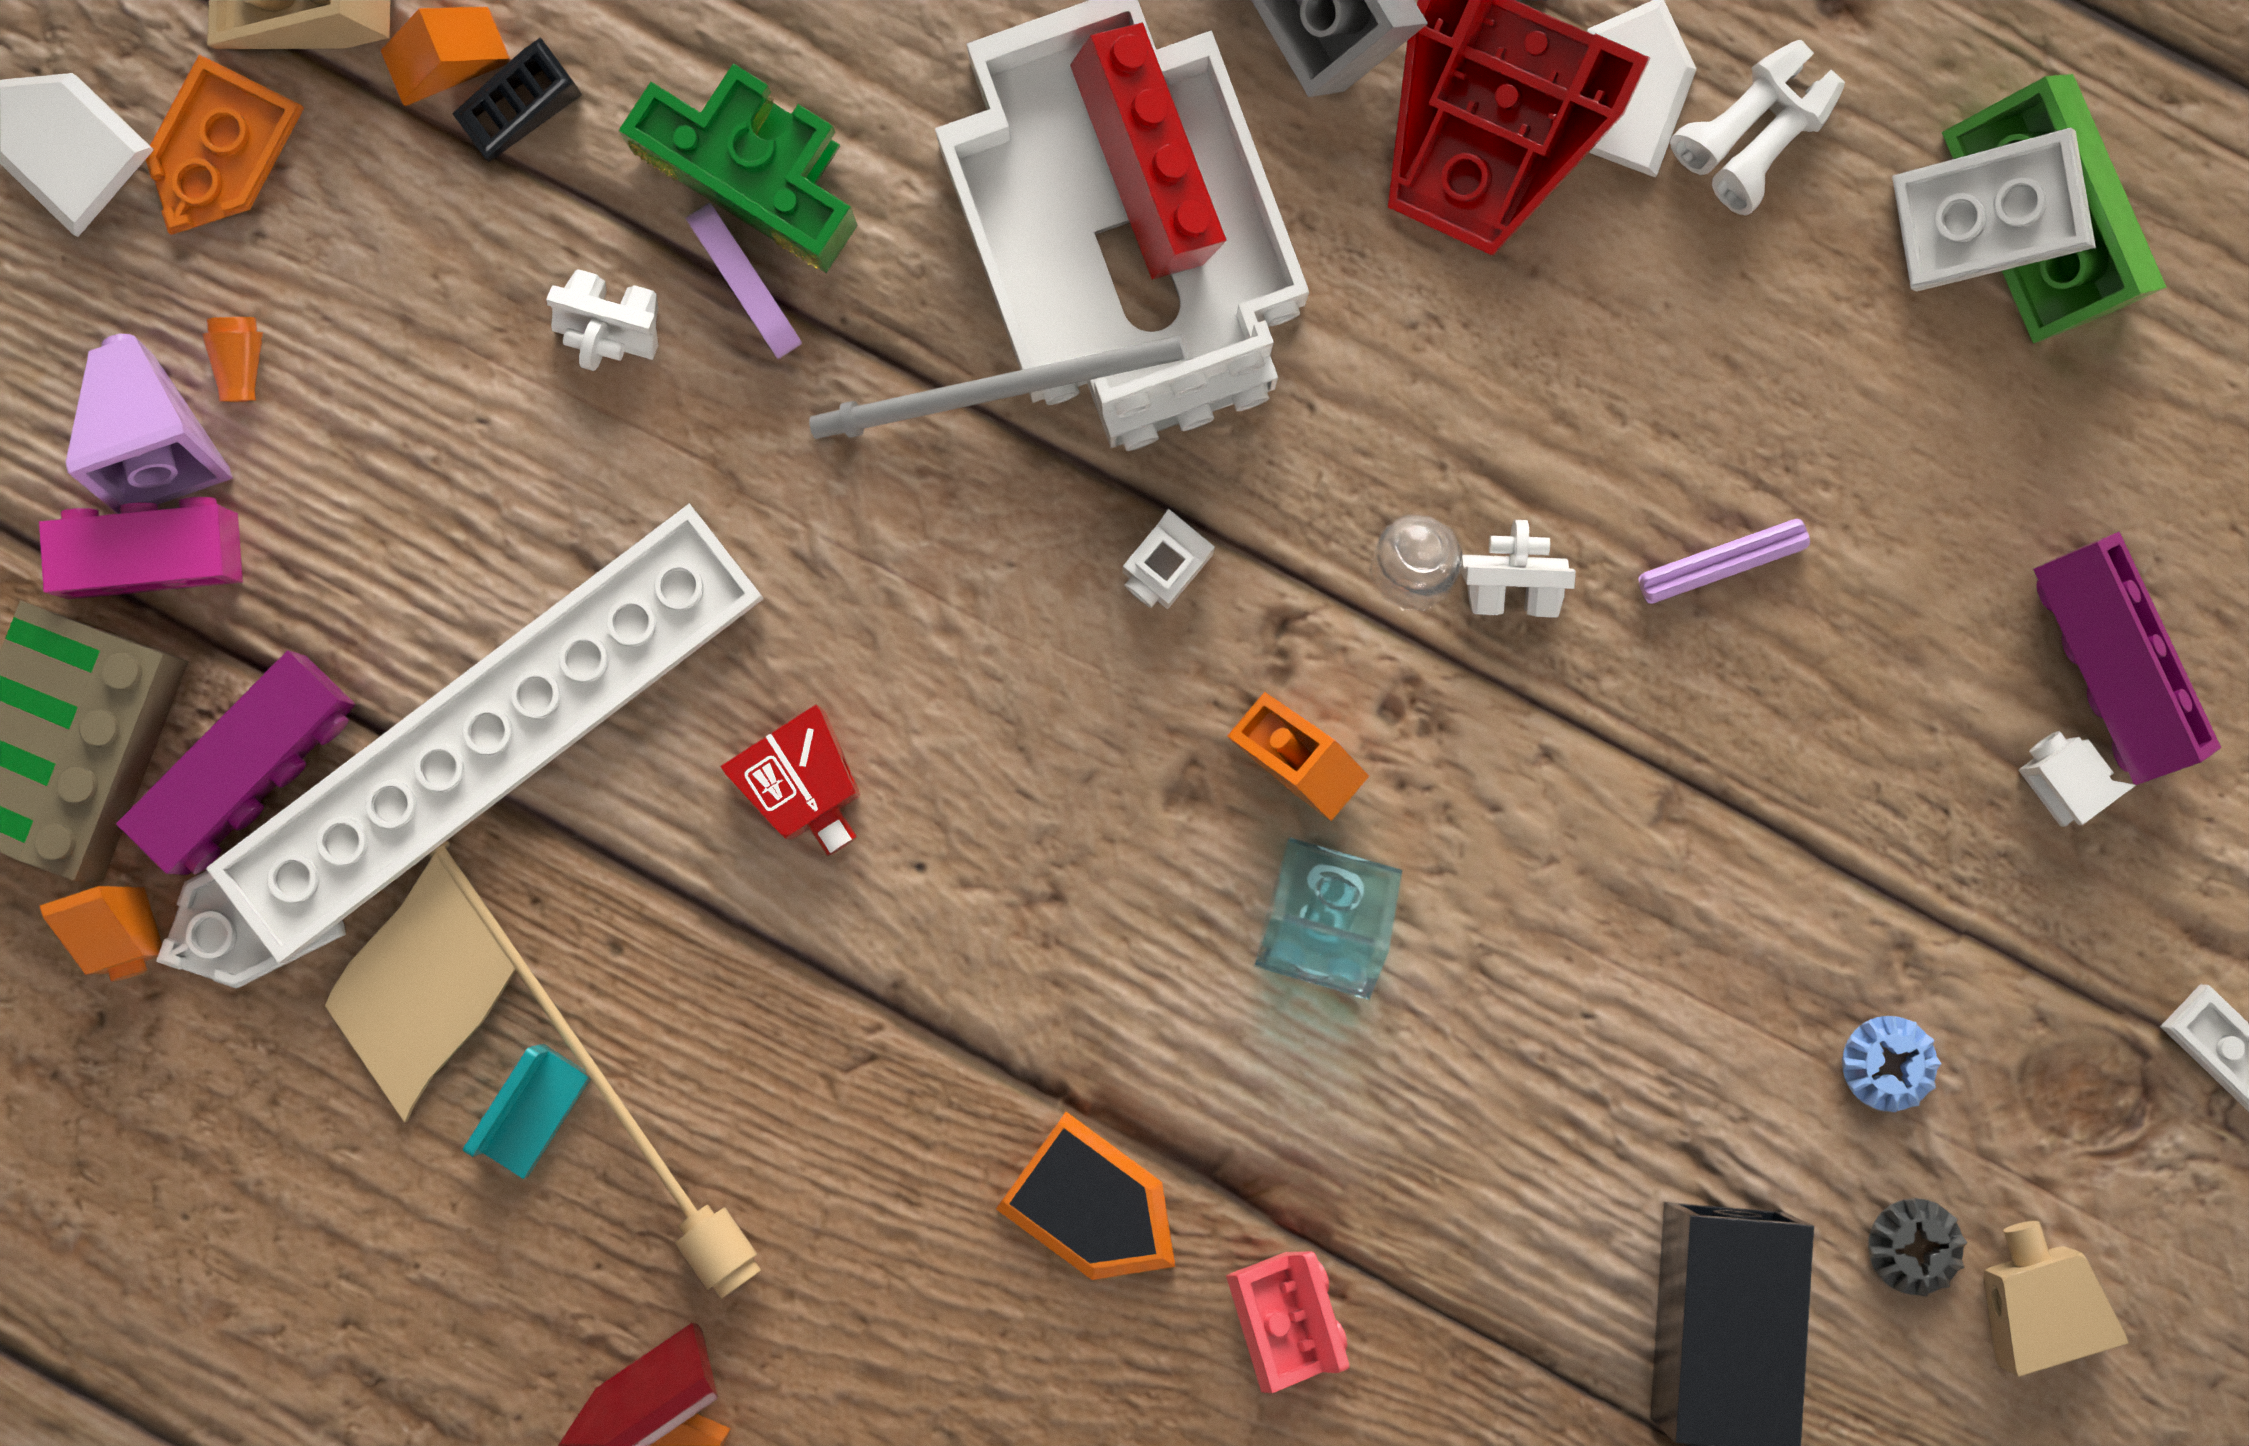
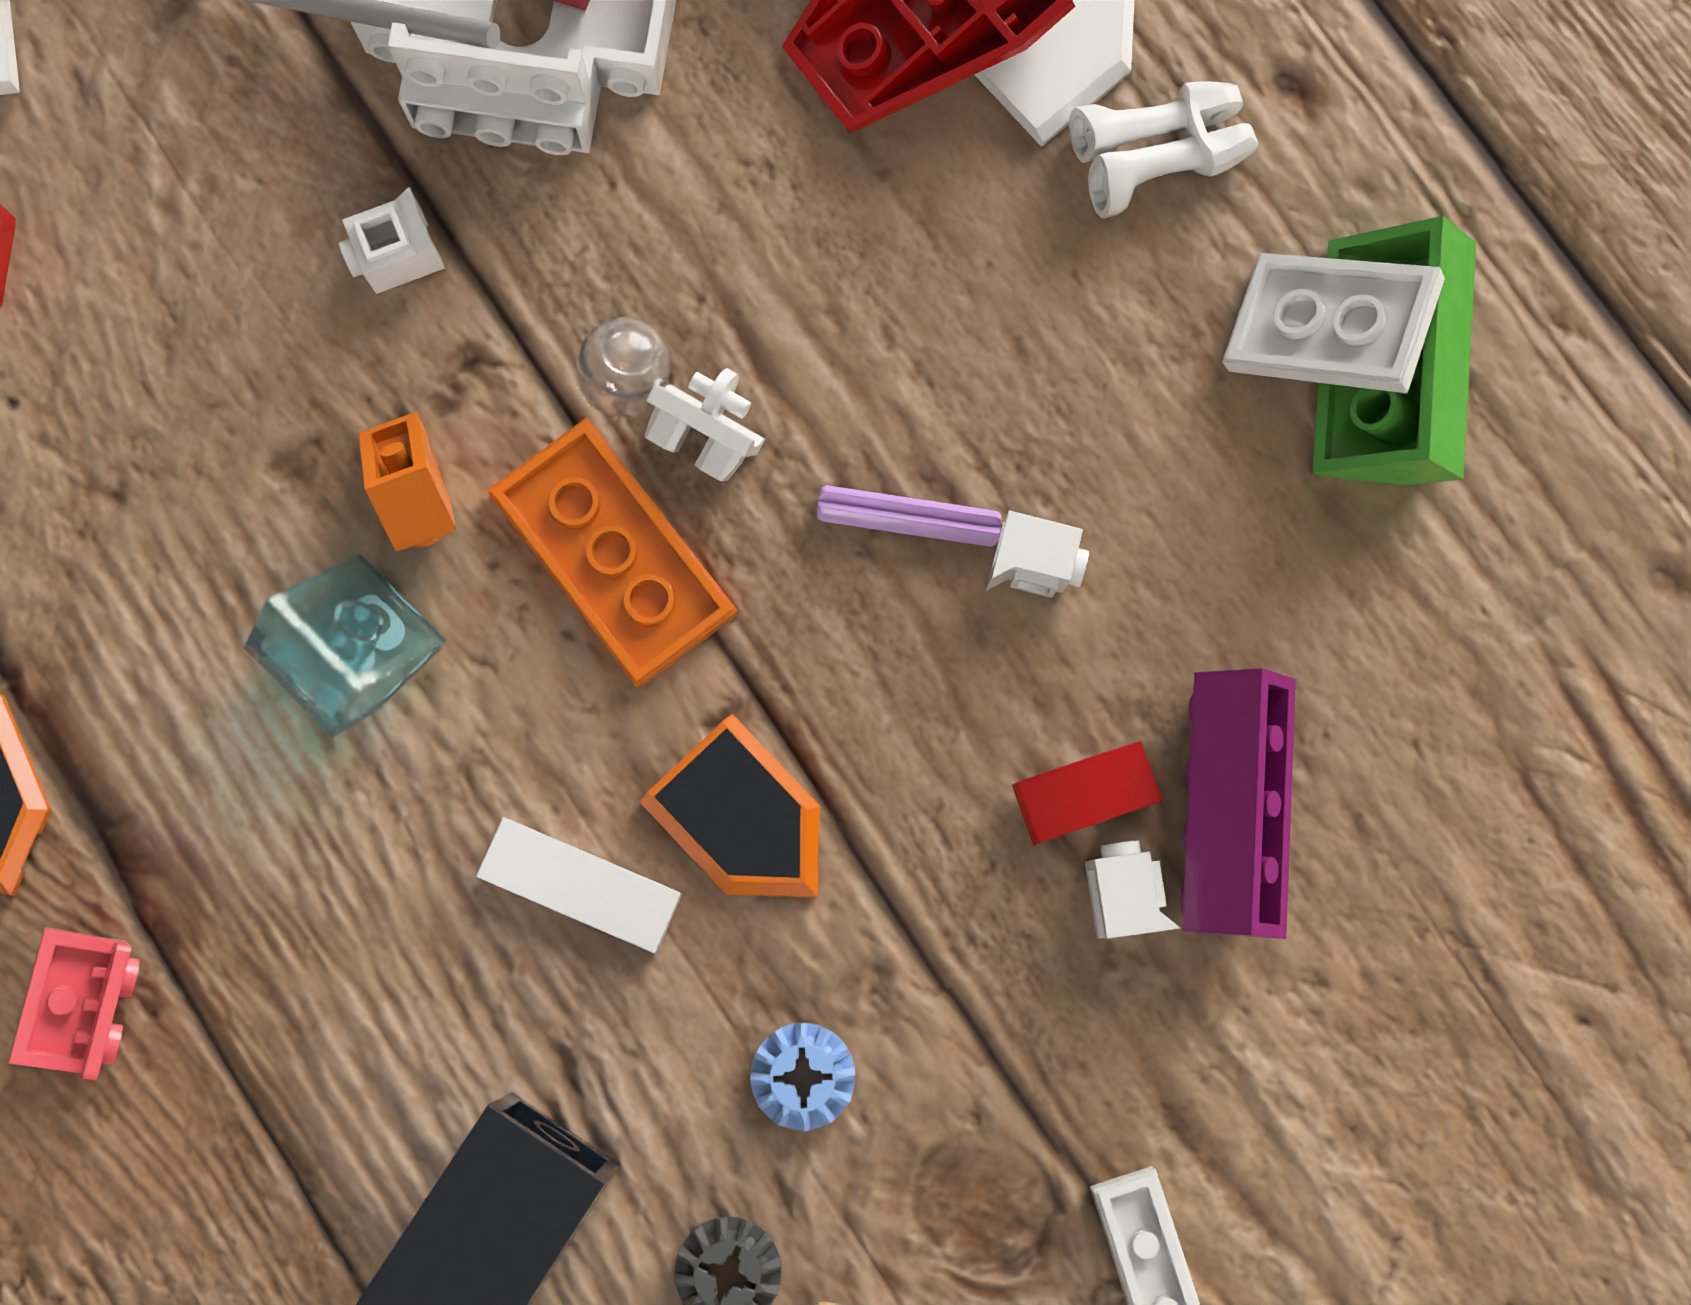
camera: 25 degrees right, 5 degrees down
none -> white tile [476,817,683,954]
none -> orange tile [486,417,739,690]
none -> black tile [639,714,820,897]
none -> white window [986,510,1089,598]
none -> red slope [1012,741,1163,846]

